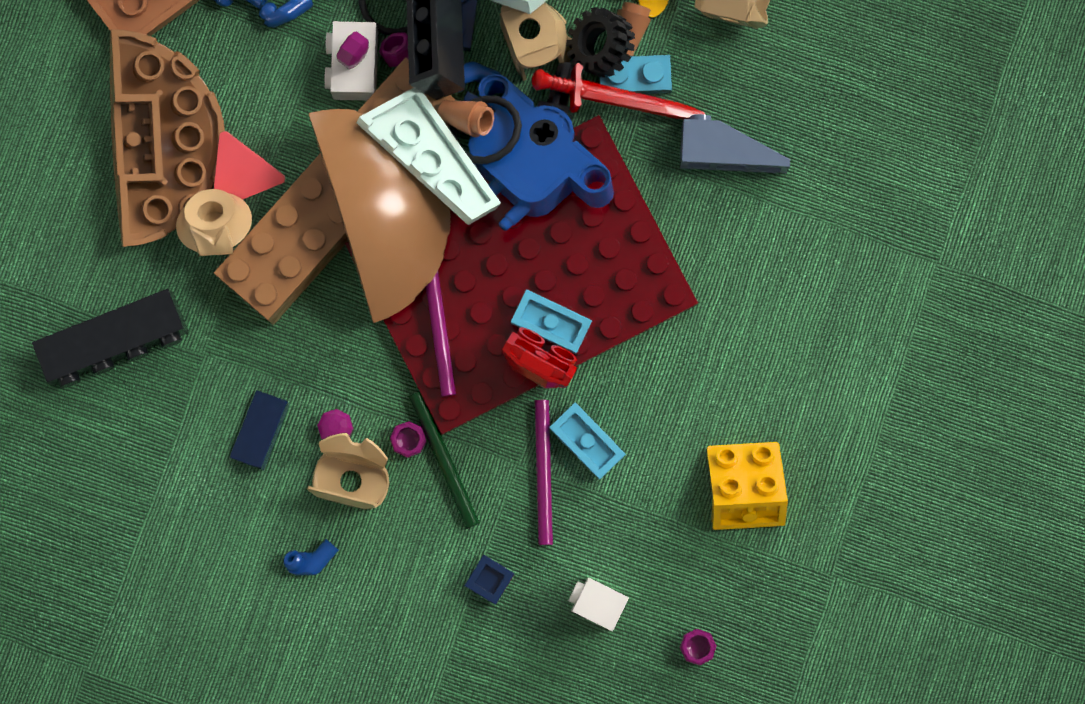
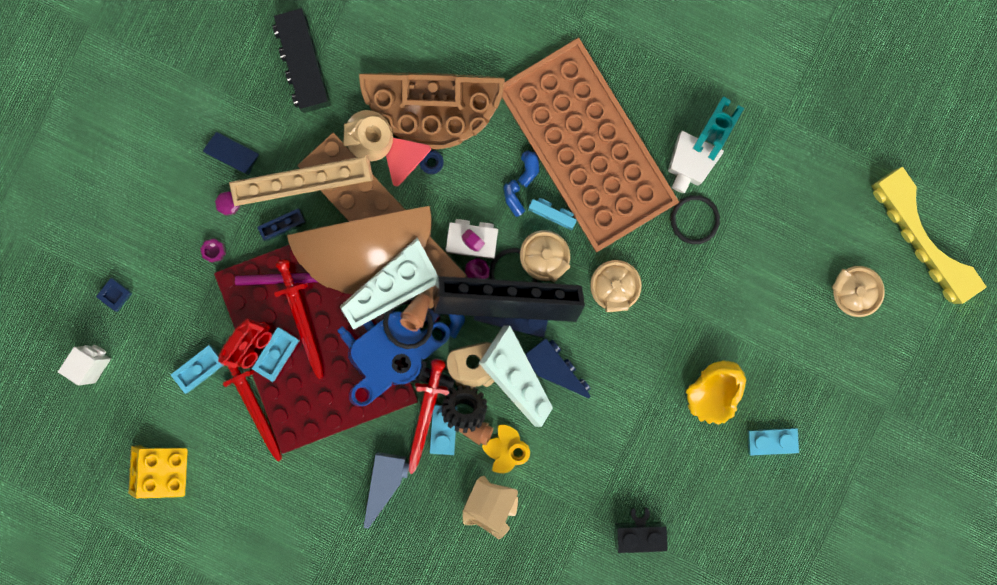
camera: 100 degrees right, 5 degrees up
blue arm [283,539,339,575] -> none
tan piece [307,433,389,510] -> none
dark green bar [409,392,480,529] -> none
magenta bar [535,400,553,545] -> none
magenta tile [679,628,717,665] -> none
none -> red sword [223,366,282,461]
none -> tan tile [229,156,373,206]
none -> dark blue piece [257,208,307,242]
none -> red sword [274,259,323,379]
none -> dark blue plate [420,150,444,175]

